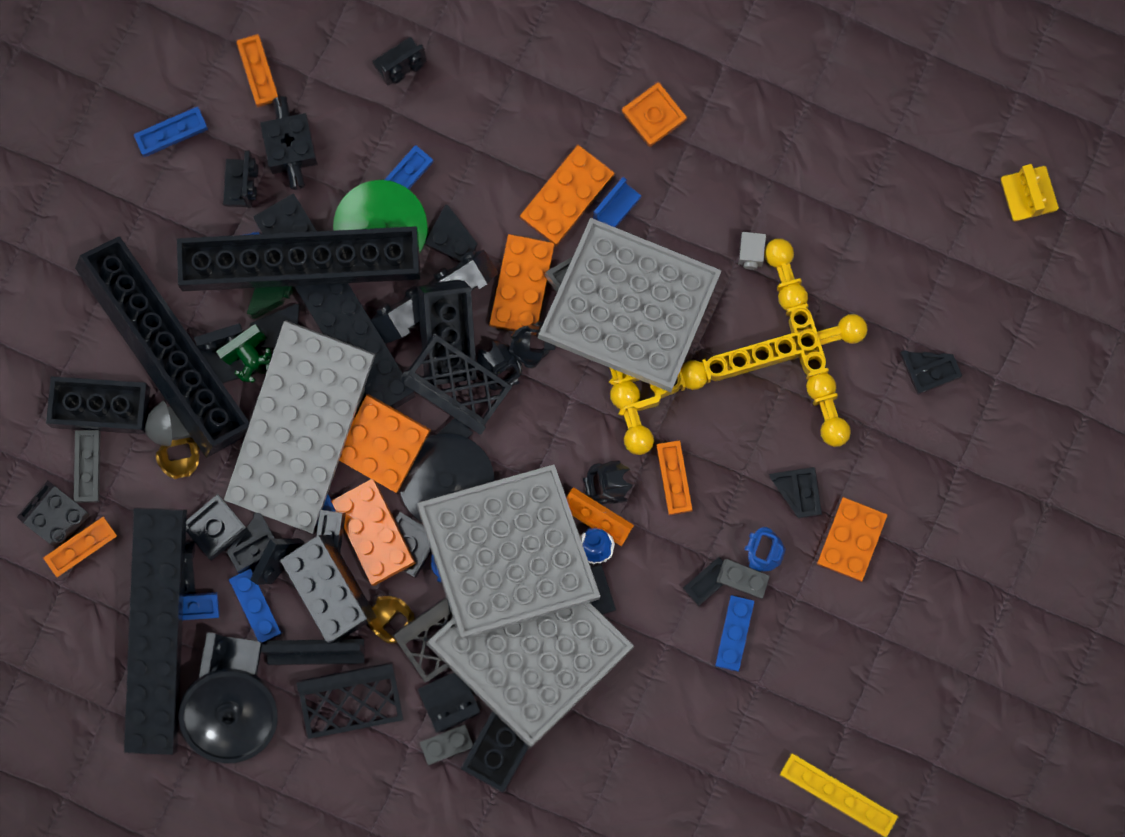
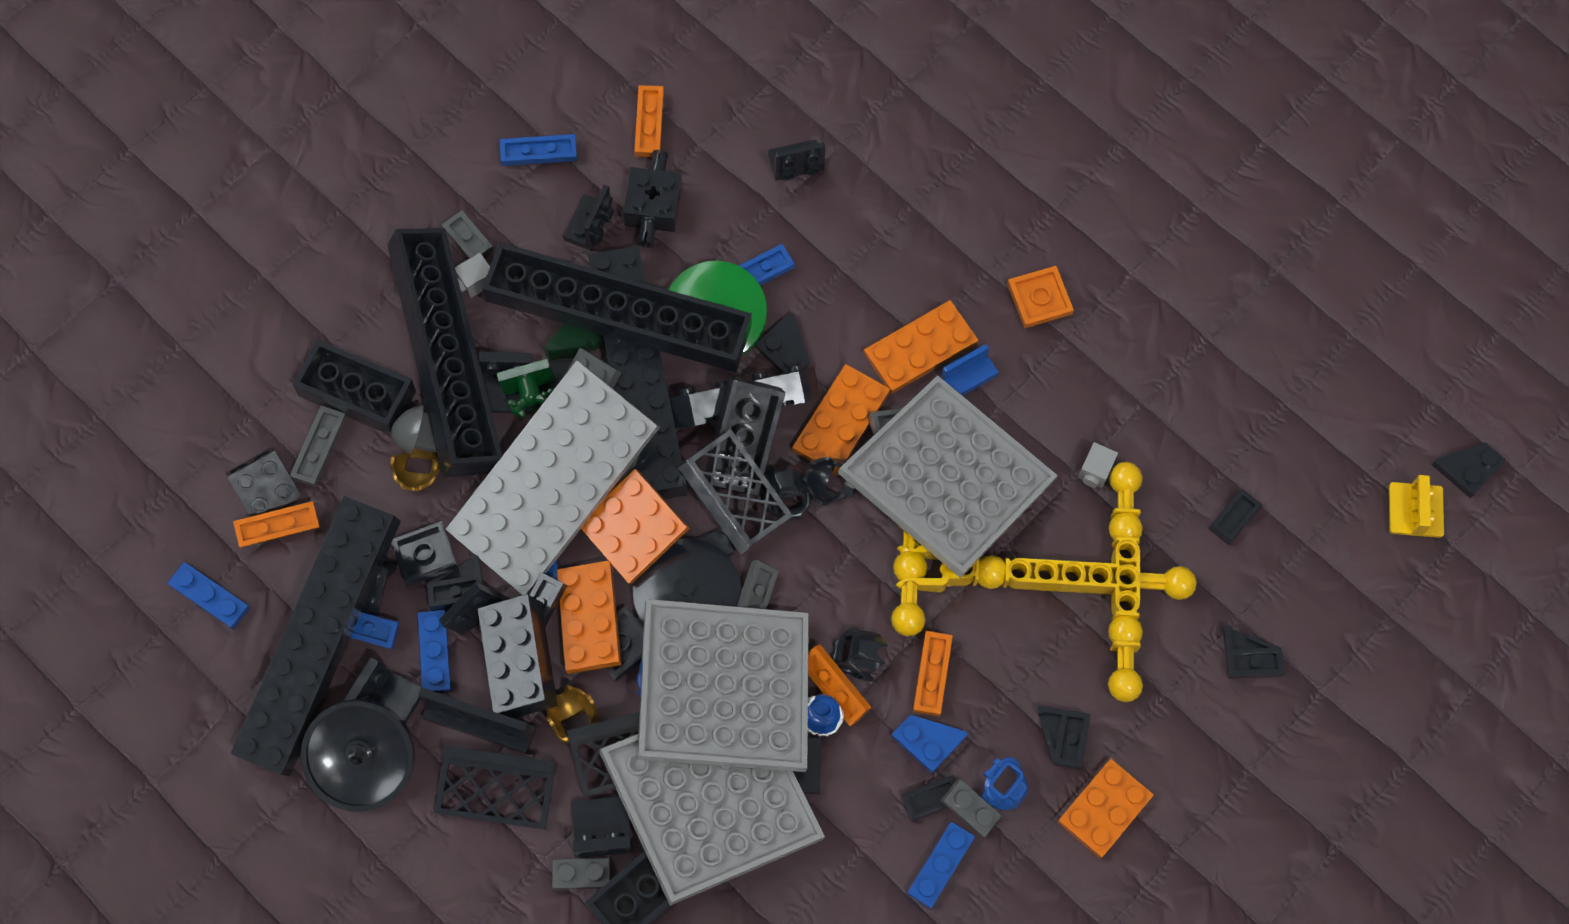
camera: 15 degrees right, 10 degrees down
none -> blue plate [167,562,250,630]
none -> dark grey plate [441,210,493,259]
none -> light grey brick [455,253,490,298]
none -> dark grey plate [567,348,622,388]
none -> dark grey plate [737,560,779,609]
none -> blue wing [891,715,968,774]
none -> black tile [1208,489,1262,545]
none -> black wing [1431,443,1506,498]

